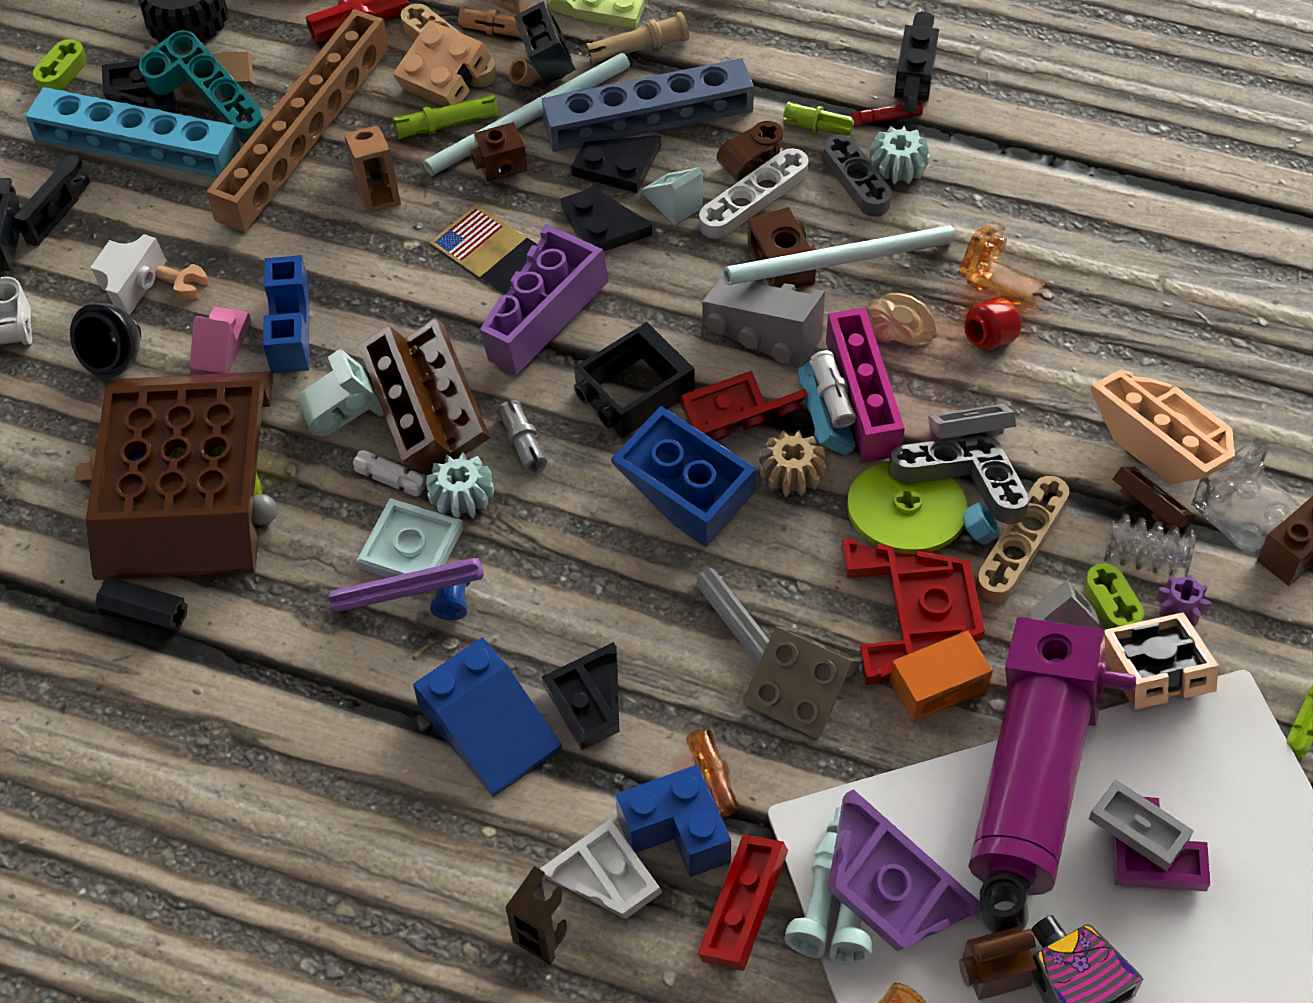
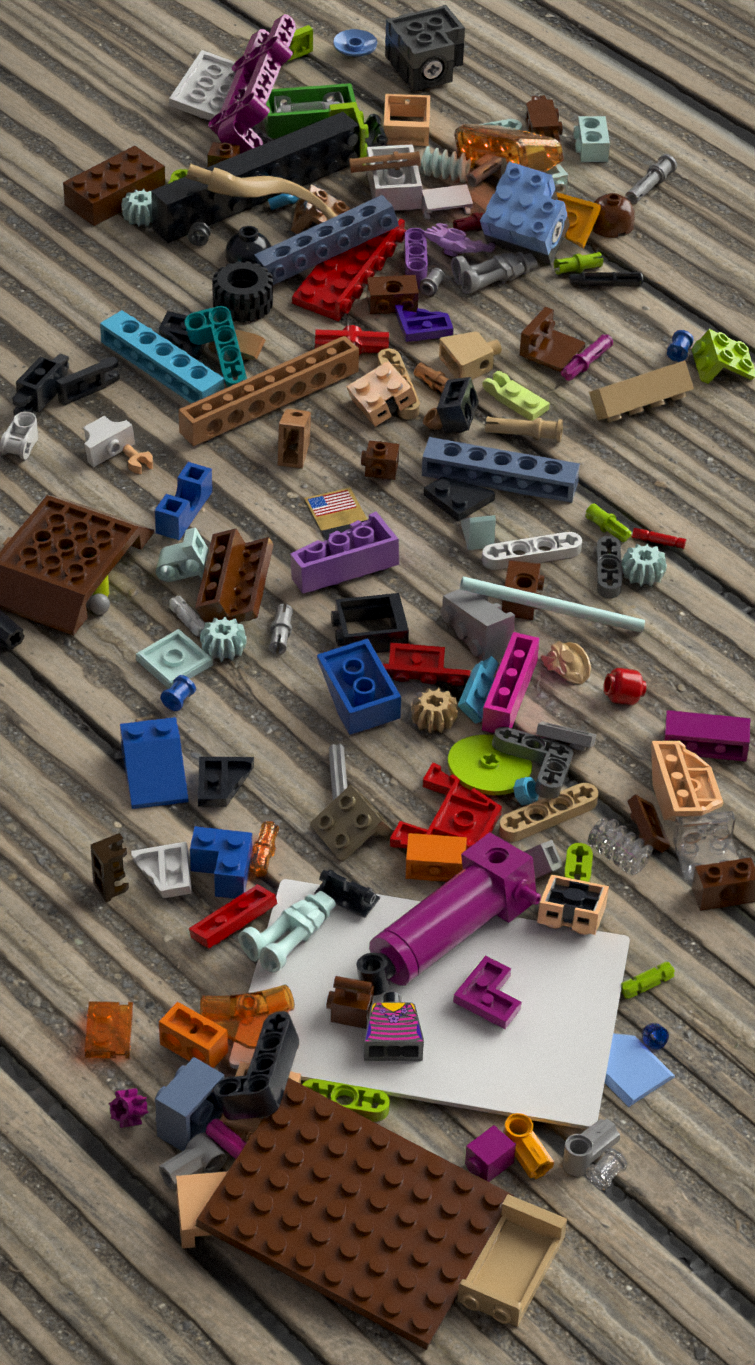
camera: 25 degrees right, 10 degrees down
lime beam [33,39,87,91] -> none
black piece [70,303,141,378] -> none
bright pink slope [189,306,252,374] -> none
medium lavender axle [328,558,484,612] -> none
lime pin [392,95,499,139] -> none
light aqua piece [423,53,630,176] -> none
black wing [561,187,652,252] -> none
reddish brown piece [716,120,783,182] -> none
white pin [809,350,857,428] -> none
medium lavender wing [828,789,981,951] -> none
black hinge [894,11,939,112] -> none
clear orange bracket [957,221,1047,304] -> none
light grey plate [1089,779,1194,871] -> none
medium lavender gear [1155,575,1211,626] -> none
none -> black hinge [314,869,380,918]
none -> magenta brick [663,710,751,762]

